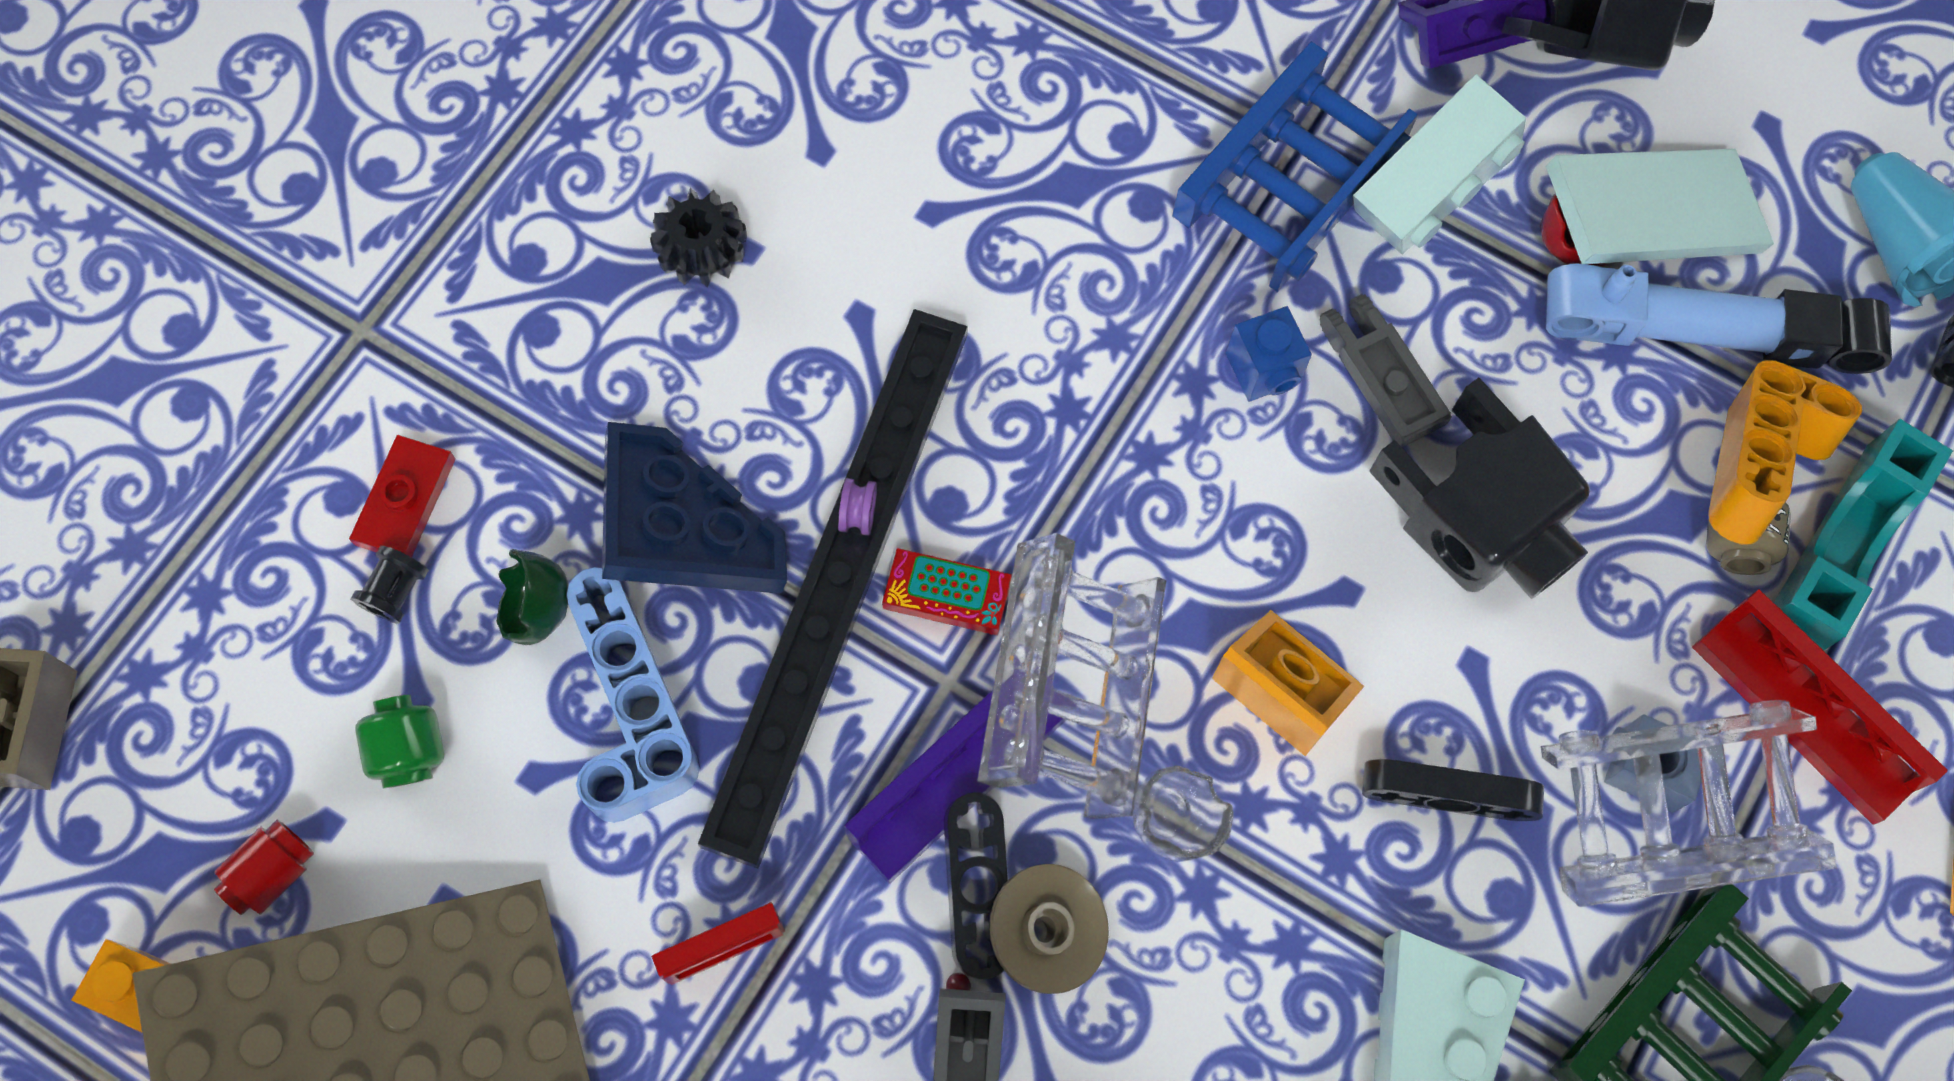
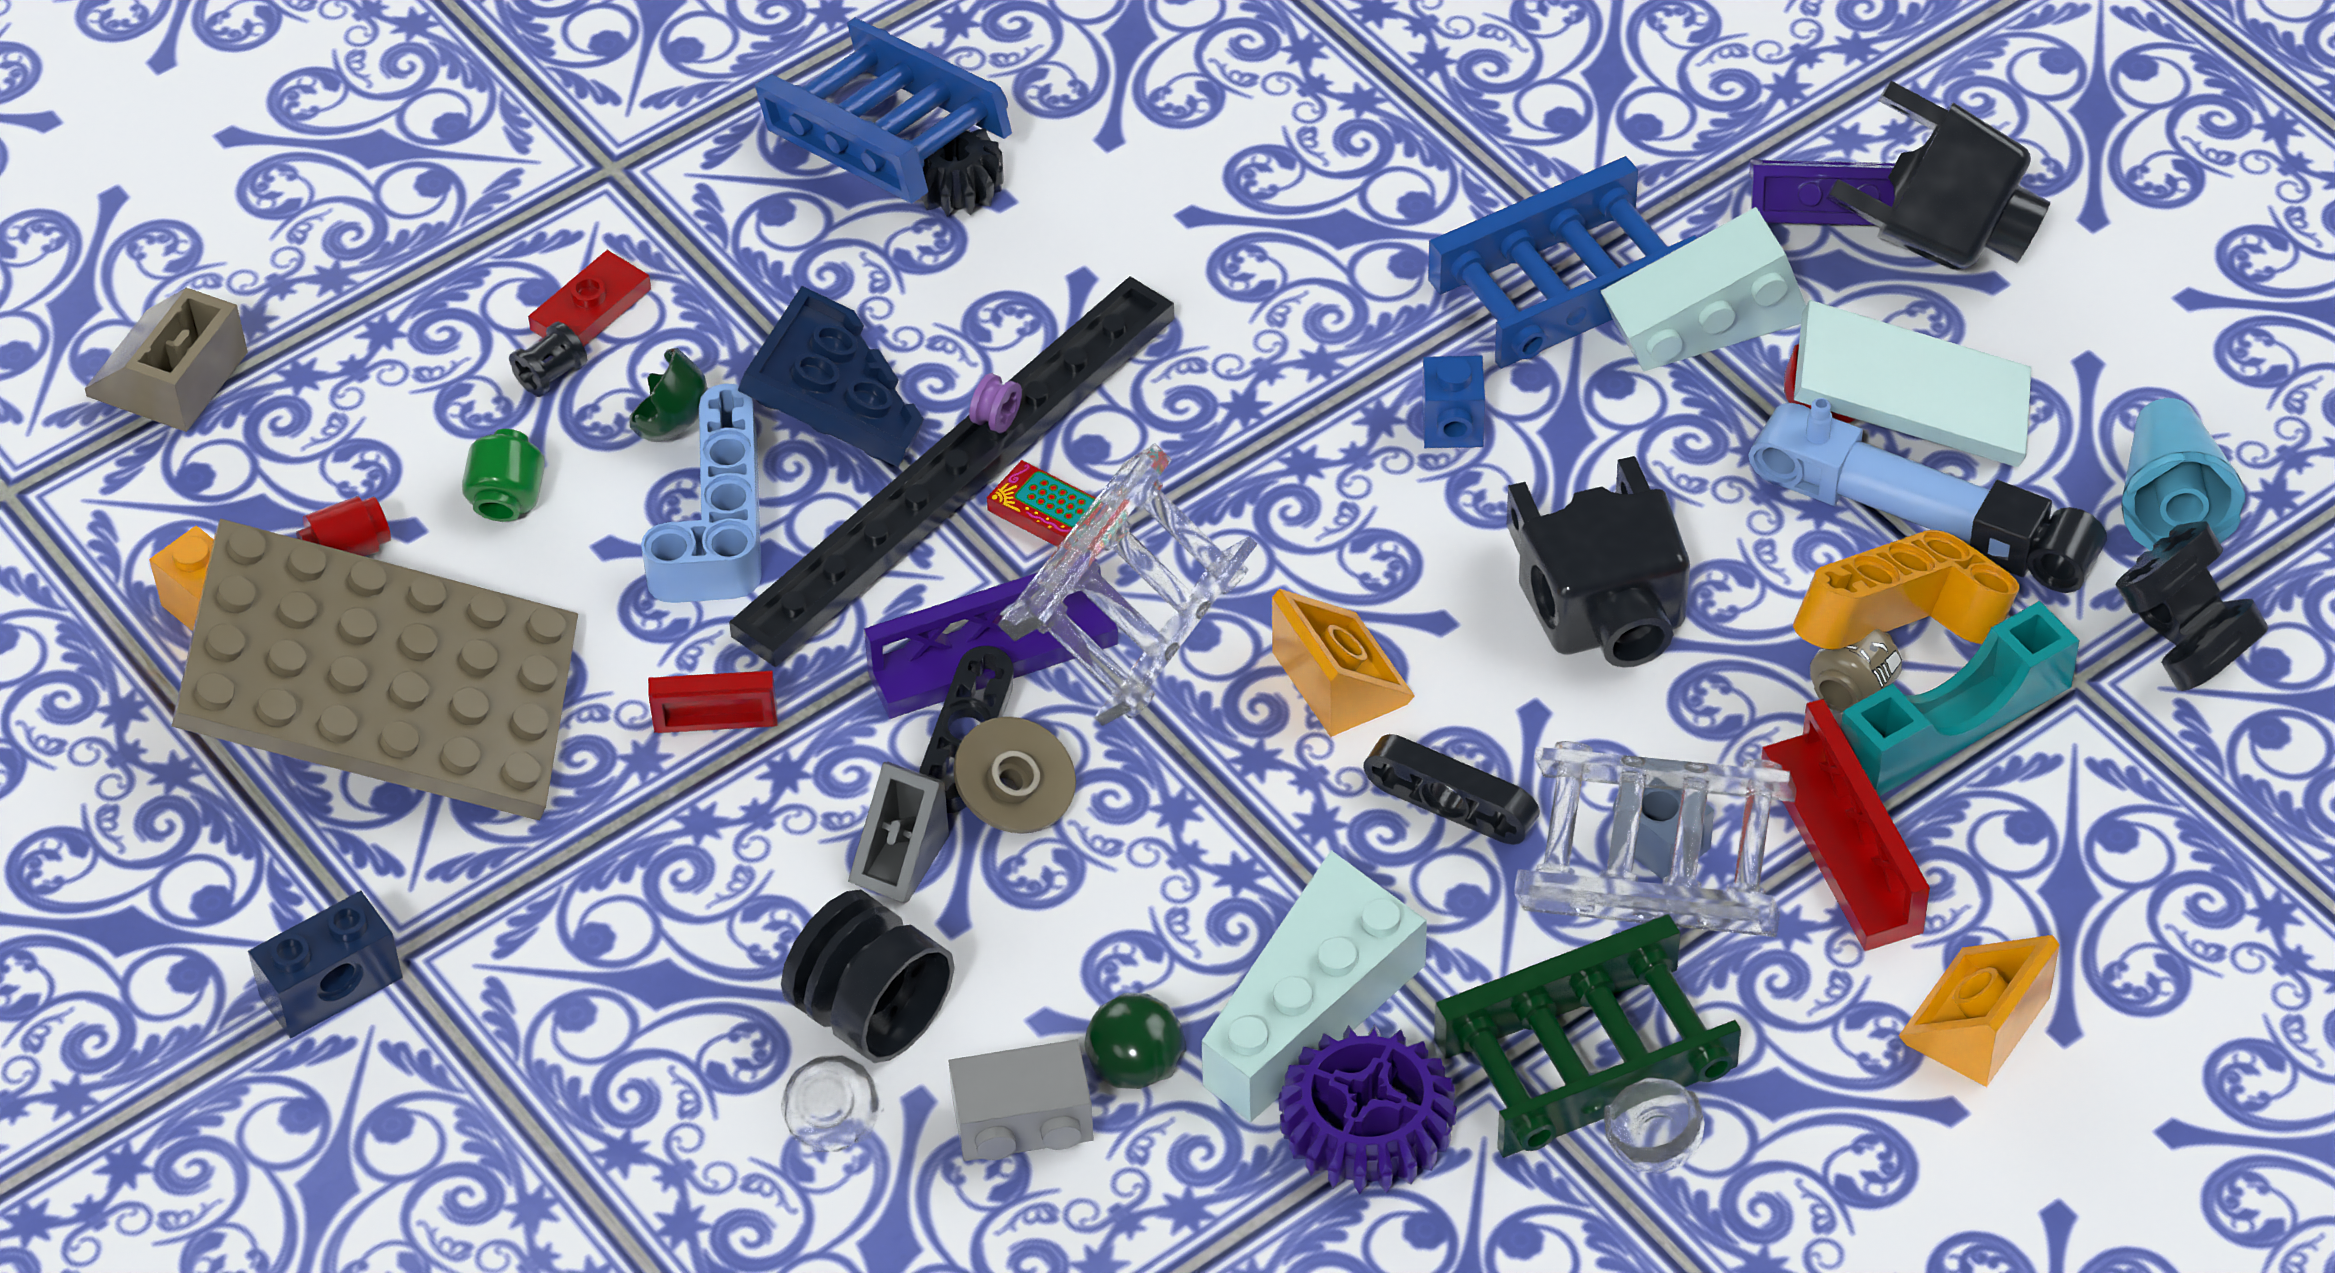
camera: 25 degrees right, 20 degrees down
clear hair [1133,765,1234,862] -> none
dark grey hinge [1319,294,1452,447] -> none
none -> blue fence [755,17,1012,204]

